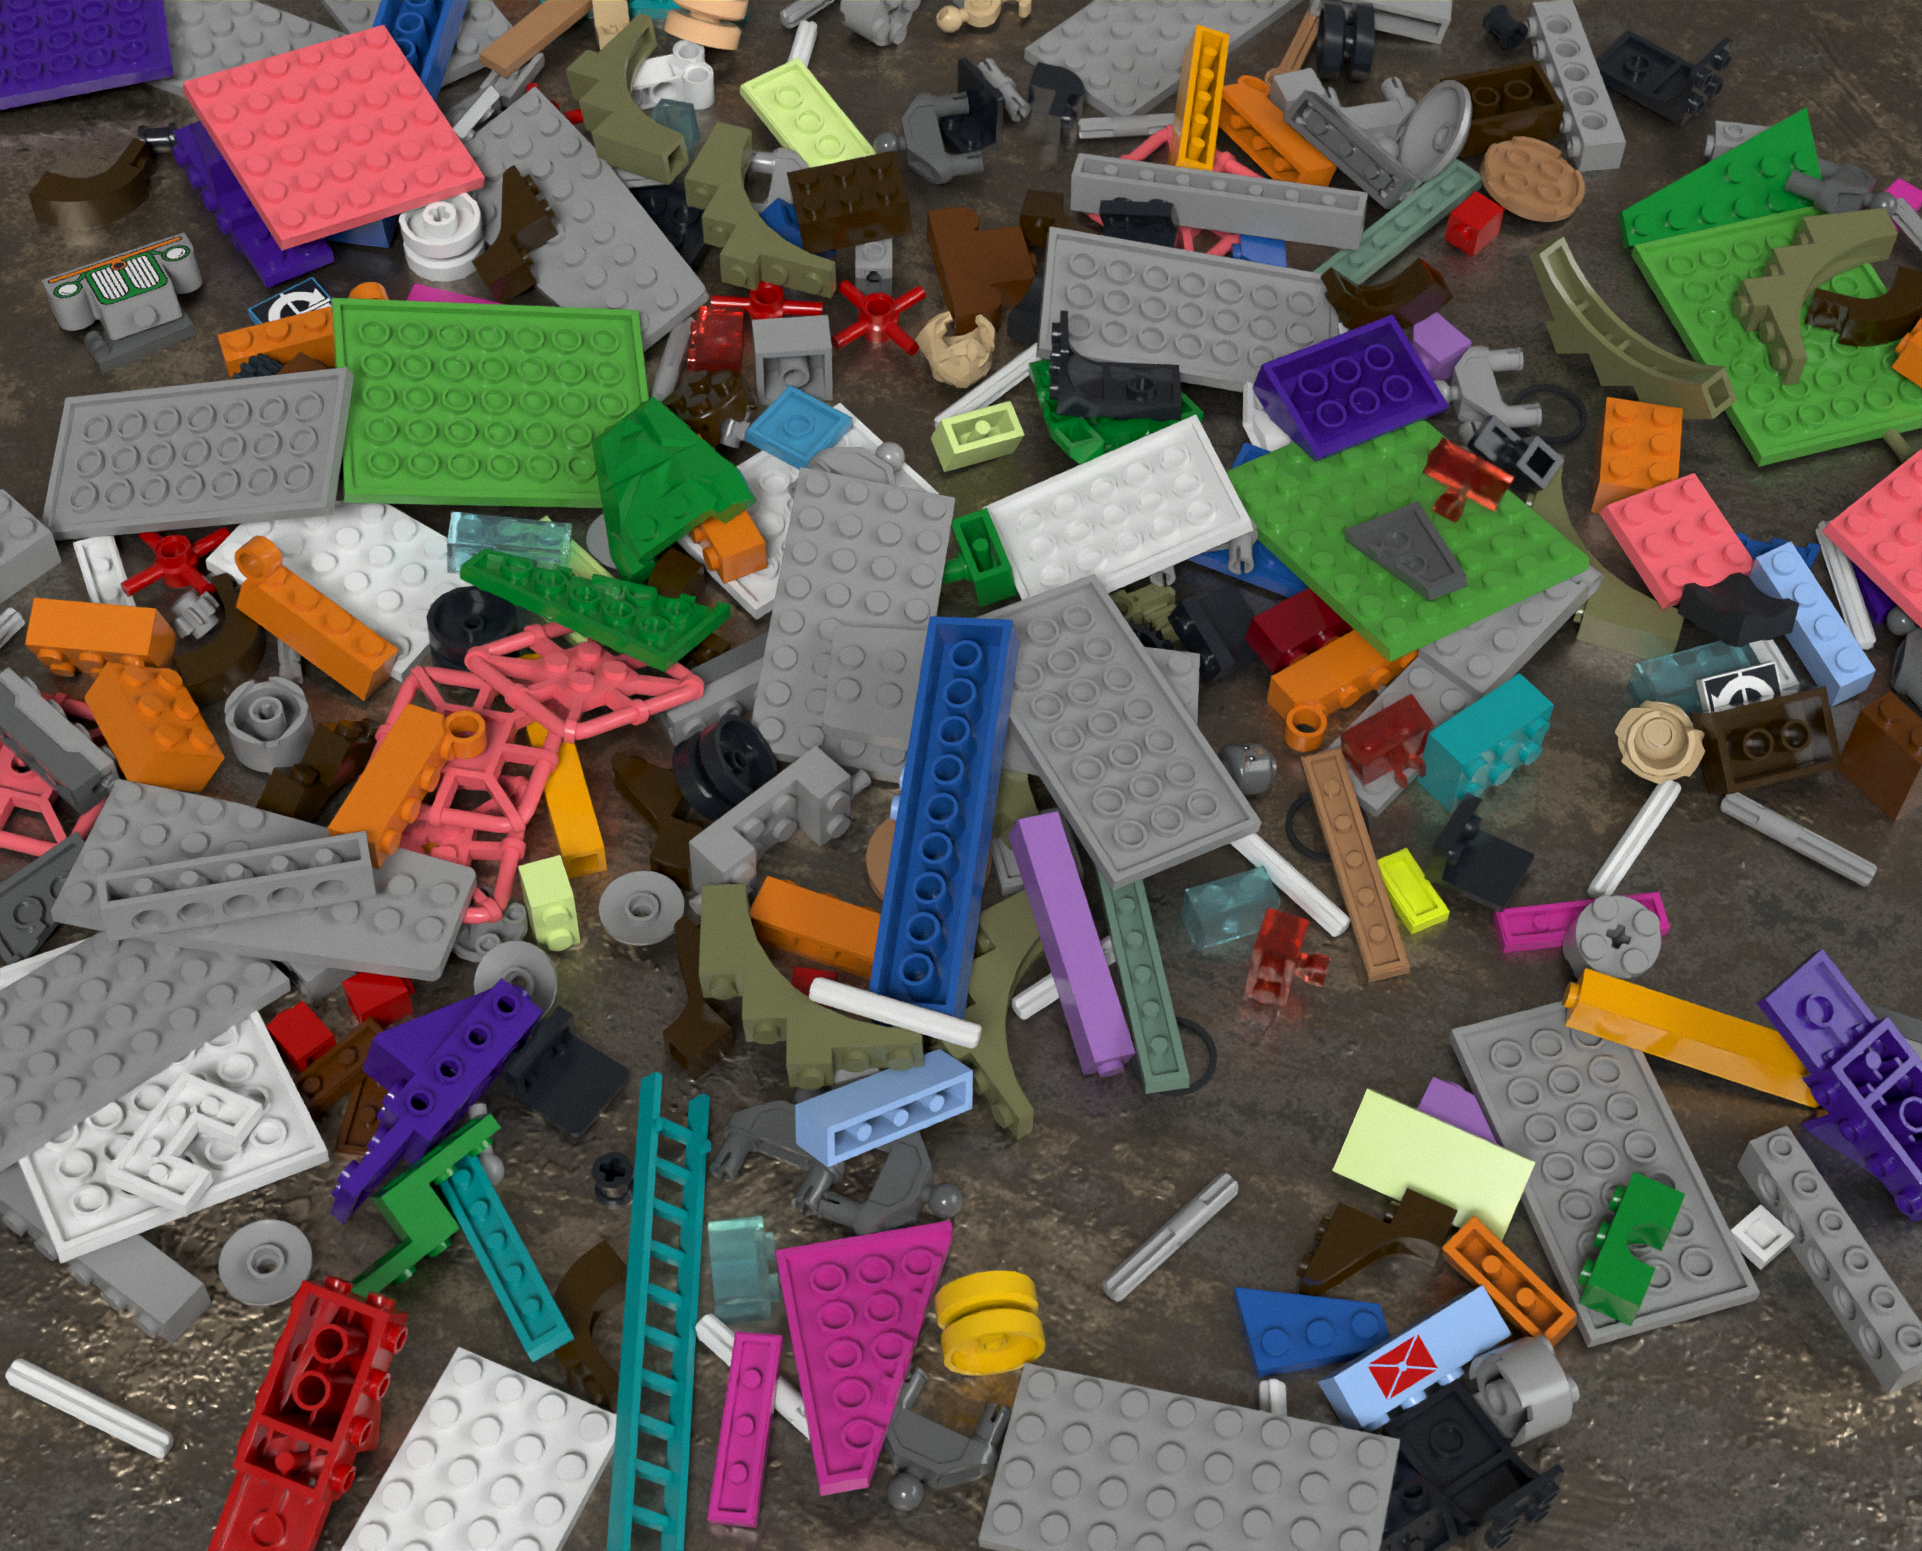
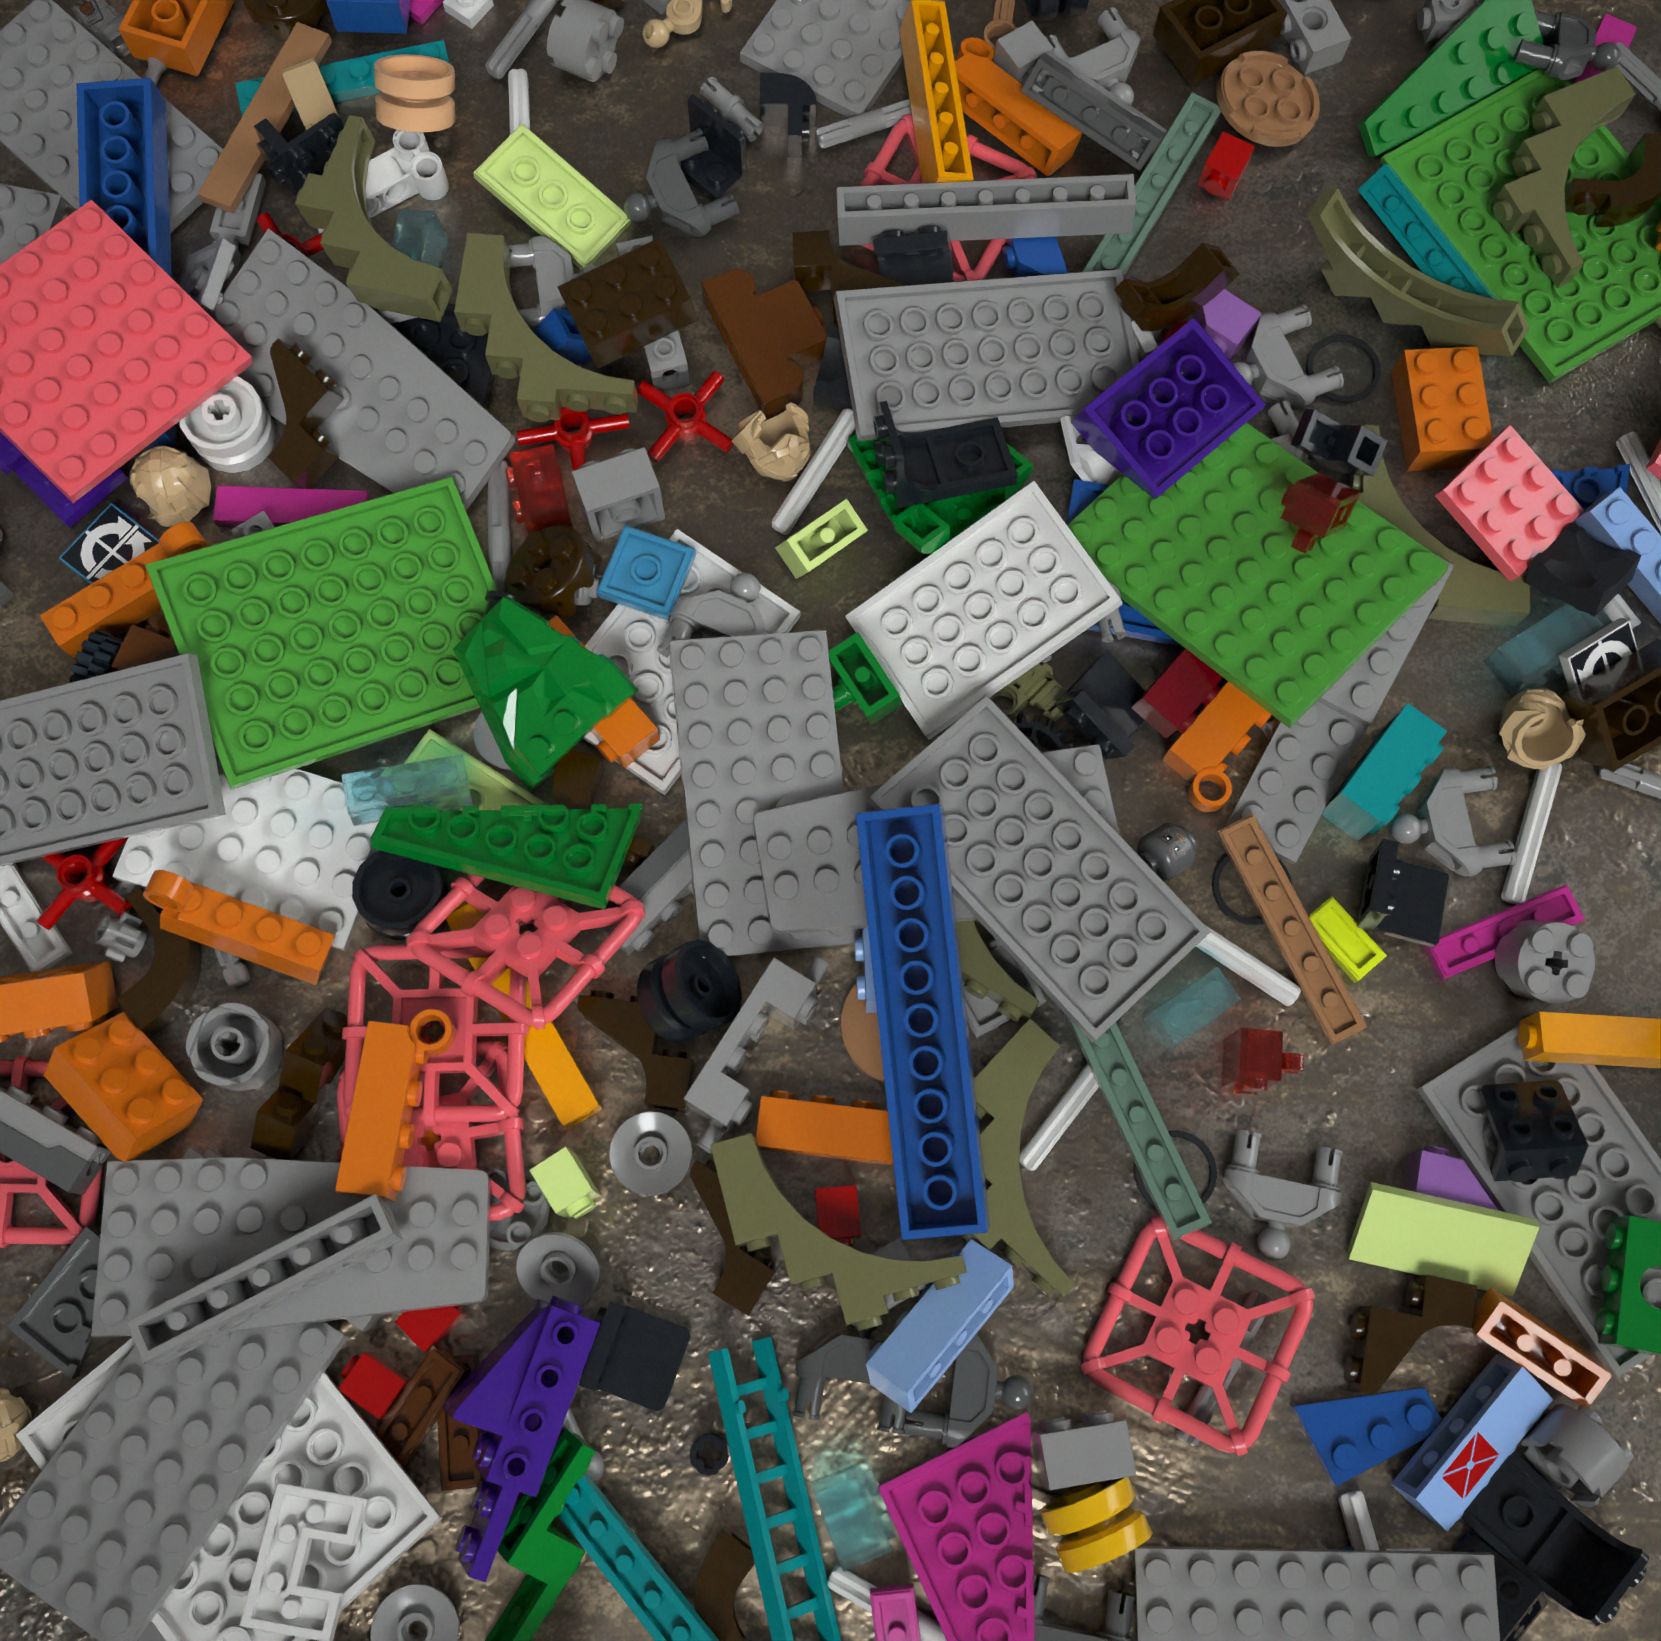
camera: 15 degrees left, 20 degrees up
white axle [809,977,982,1049] -> none
medium lavender brick [1008,811,1136,1077] -> none
clear red brick [1340,693,1434,788] -> none
dark grey wing [1344,502,1468,601] -> none
light grey dish [1397,80,1472,183] -> none
none -> tan helmet [130,446,212,527]
none -> black bracket [254,113,344,197]
none -> light grey brick [1031,1409,1137,1490]
none -> coral plate [1080,1214,1316,1457]
none -> light grey connector [1223,1129,1343,1260]
none -> teal plate [1358,164,1496,299]
none -> light grey connector [1390,766,1516,877]
none -> black bracket [1479,1080,1589,1182]

